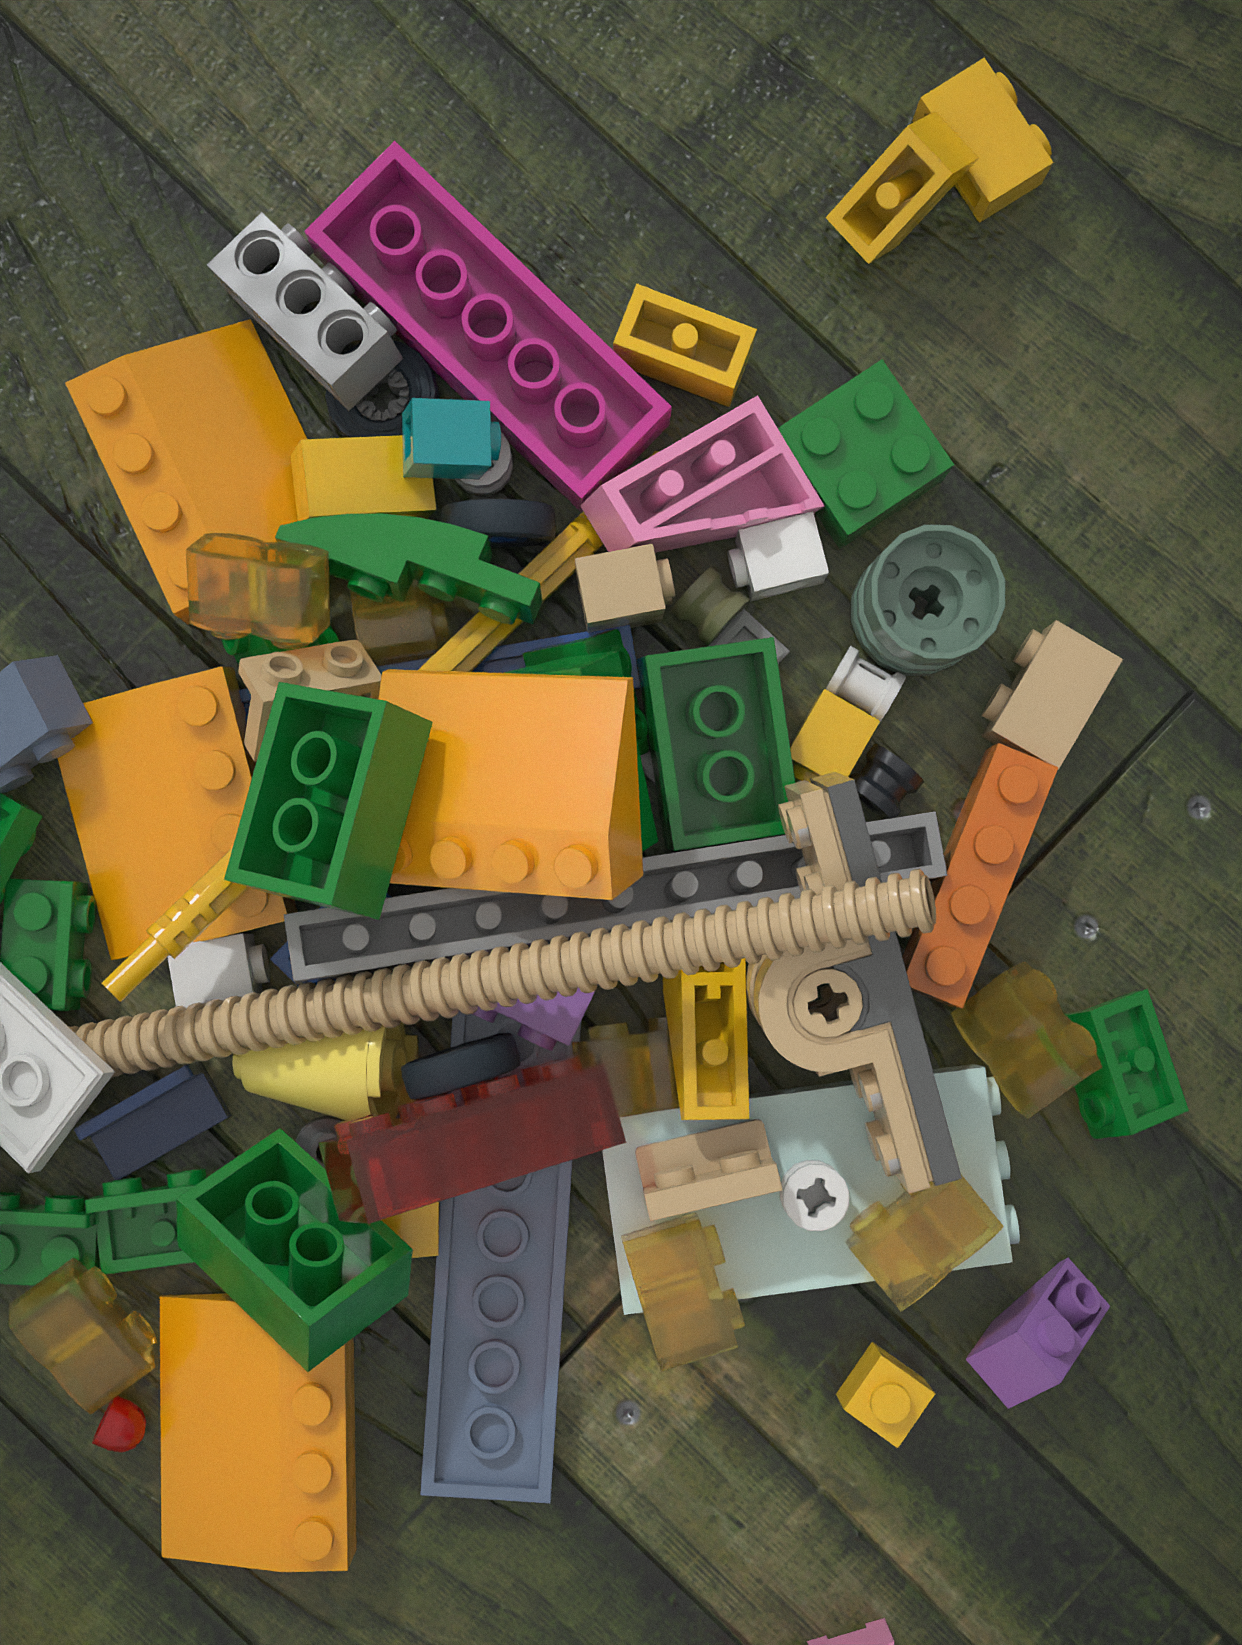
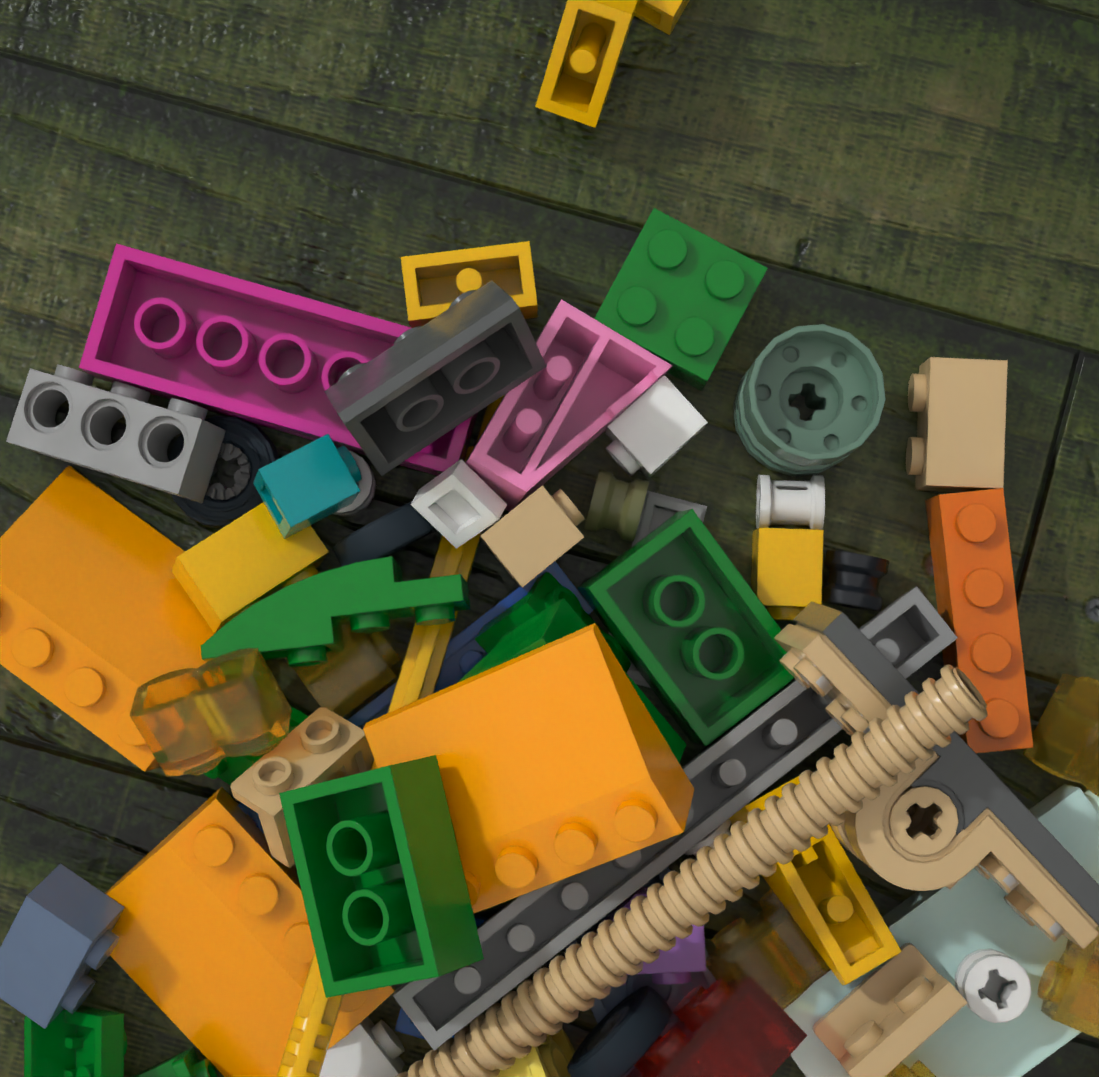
camera: 25 degrees left, 0 degrees up
none -> dark grey slope [324,280,547,476]
none -> white plate [410,459,507,549]

